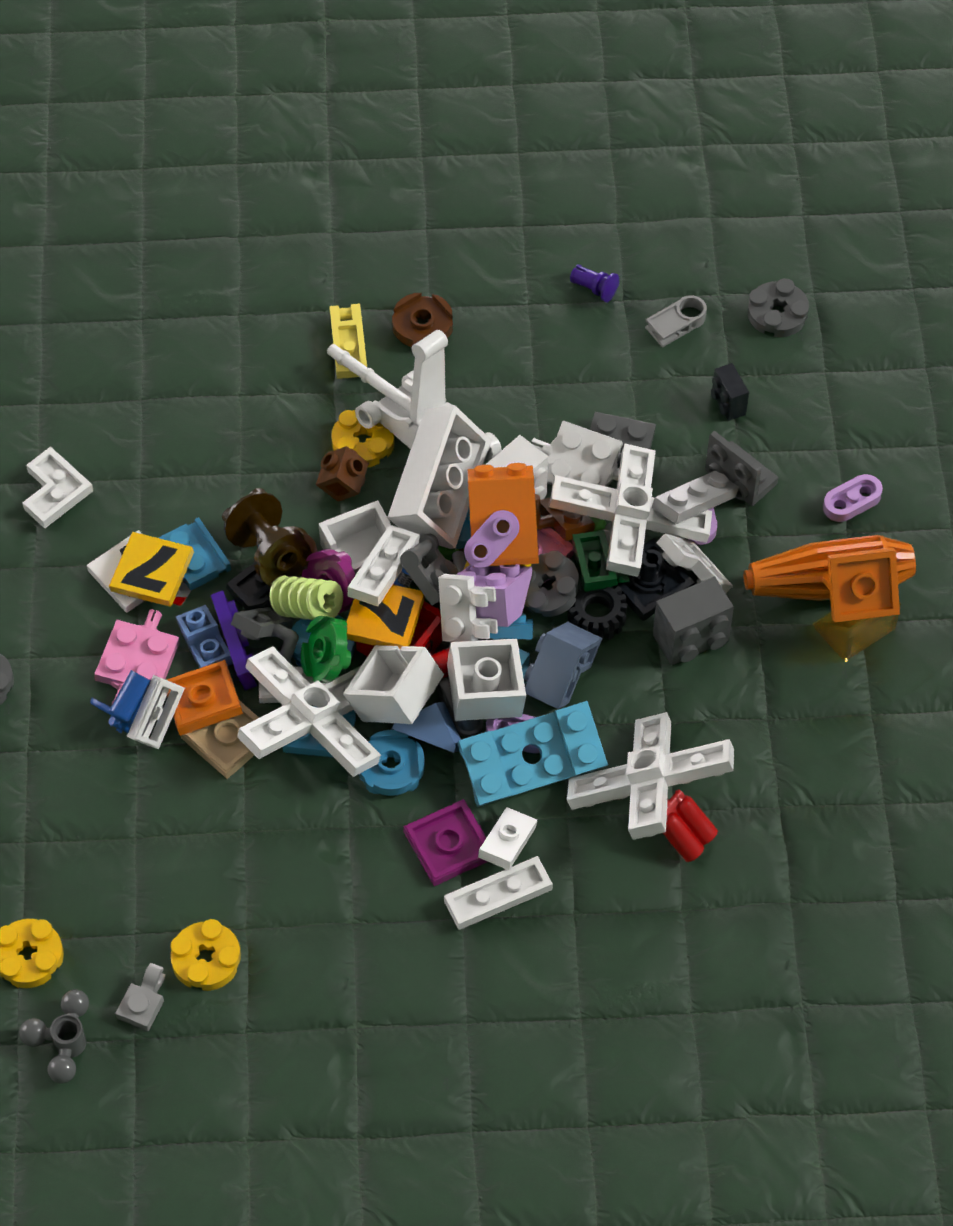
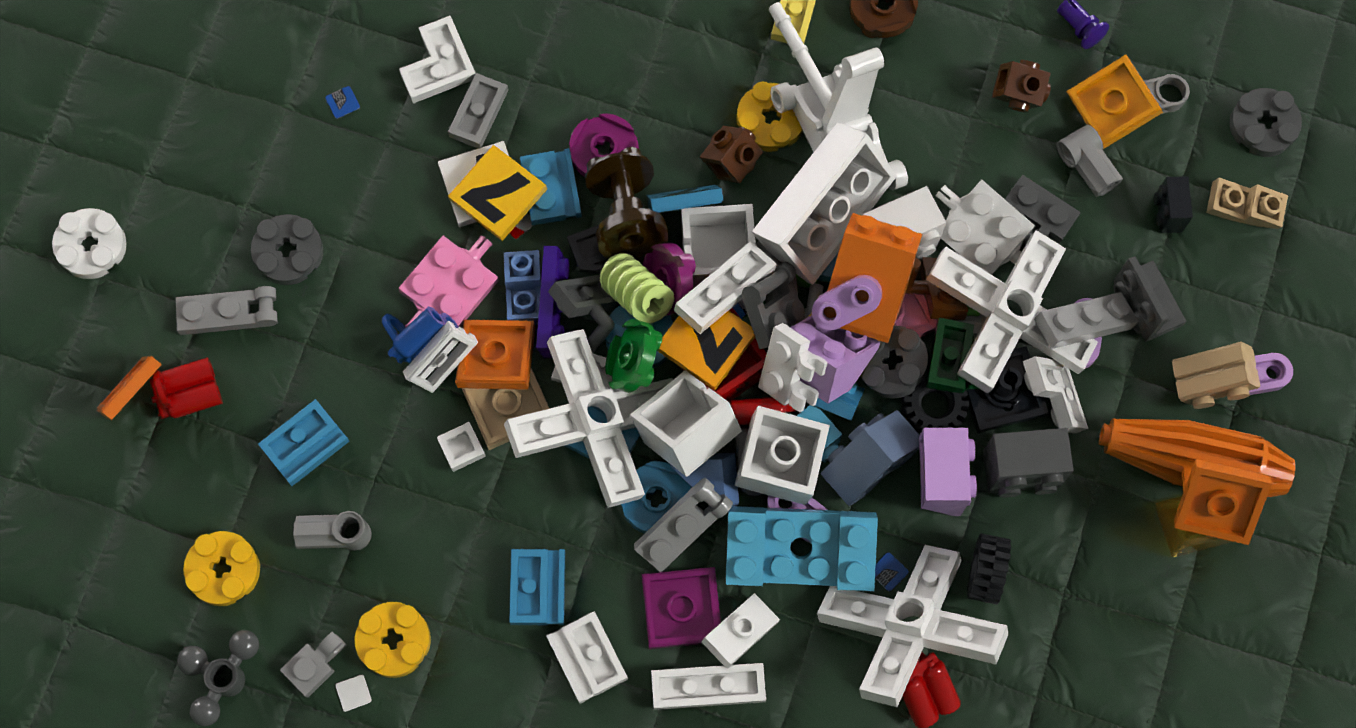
camera: 20 degrees right, 15 degrees up
none -> dark azure plate [258,399,350,486]
none -> light grey piece [293,511,372,551]
none -> white sticker [336,675,372,712]
none -> white plate [437,422,486,472]
none -> light grey plate [448,73,508,149]
none -> dark azure plate [510,549,565,625]
none -> white plate [546,611,628,704]
none -> magenta plate [569,113,639,177]
none -> light grey plate [634,478,733,572]
none -> dark azure tile [647,185,723,213]
none -> blue sticker [875,553,909,591]
none -> lavender slope [919,428,977,516]
none -> black tyre [967,533,1011,605]
none -> reddish brown brick [992,60,1051,113]
none -> light grey piece [1056,124,1123,197]
none -> light orange tile [1066,54,1163,149]
none -> tan brick [1172,342,1260,409]
none -> tan slope [1206,177,1288,229]

